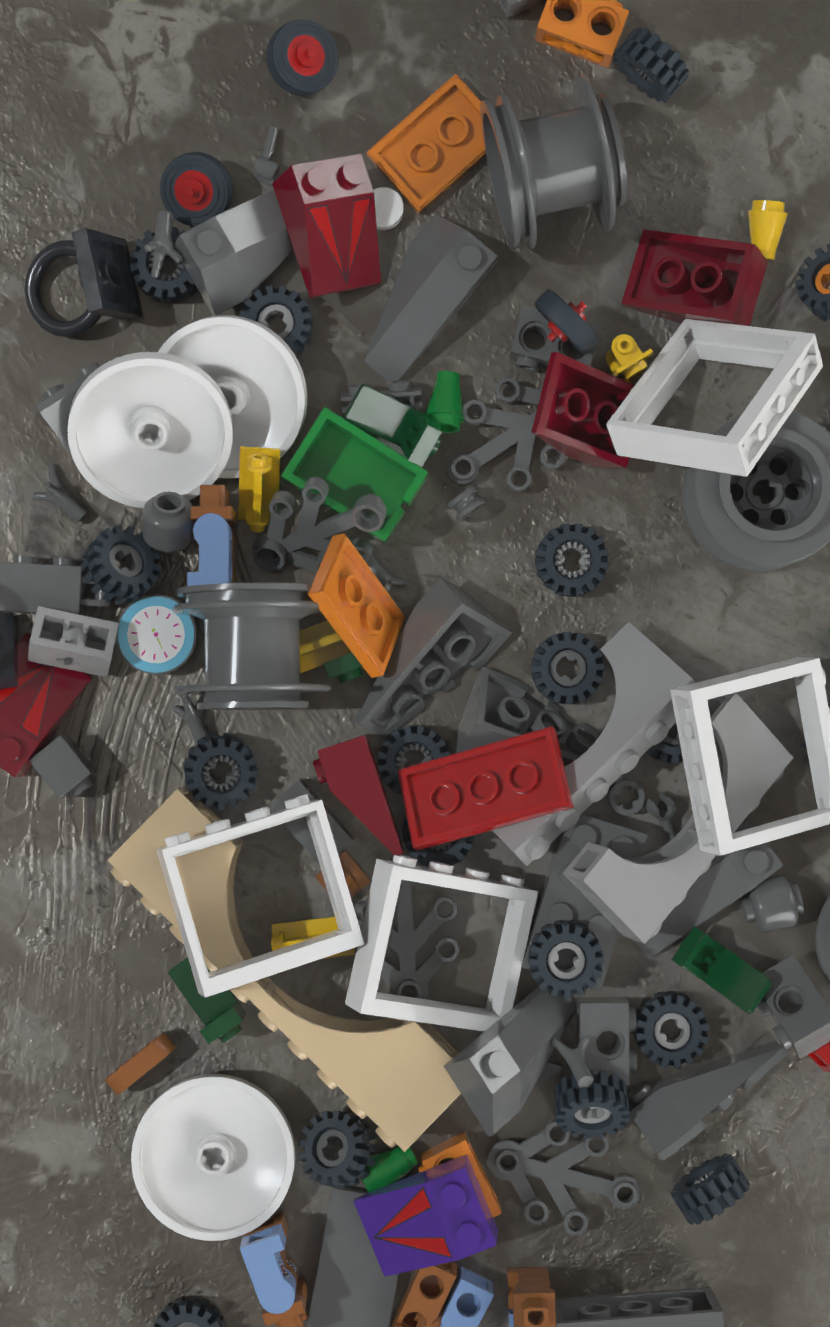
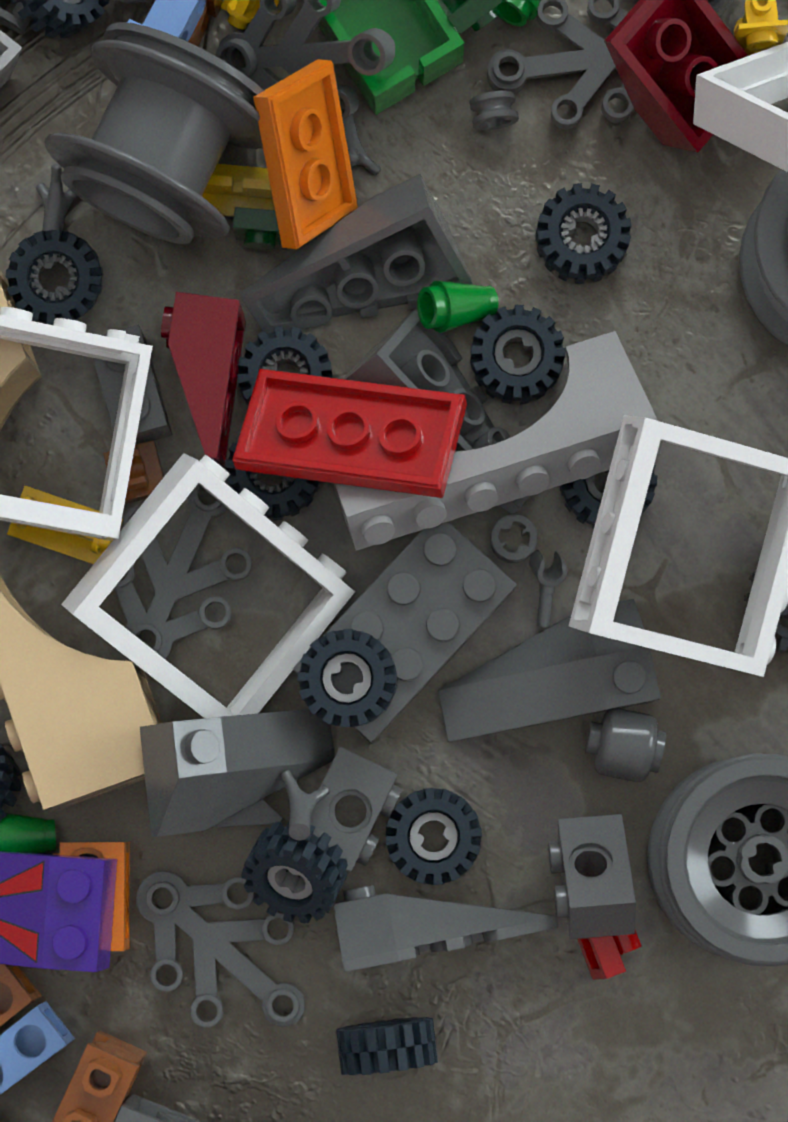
camera: 20 degrees right, 5 degrees down
piece [116,594,197,675] -> none
light grey arch [563,692,793,944] -> none
dark green bracket [671,926,772,1014] -> none
none -> green cone [417,281,499,333]

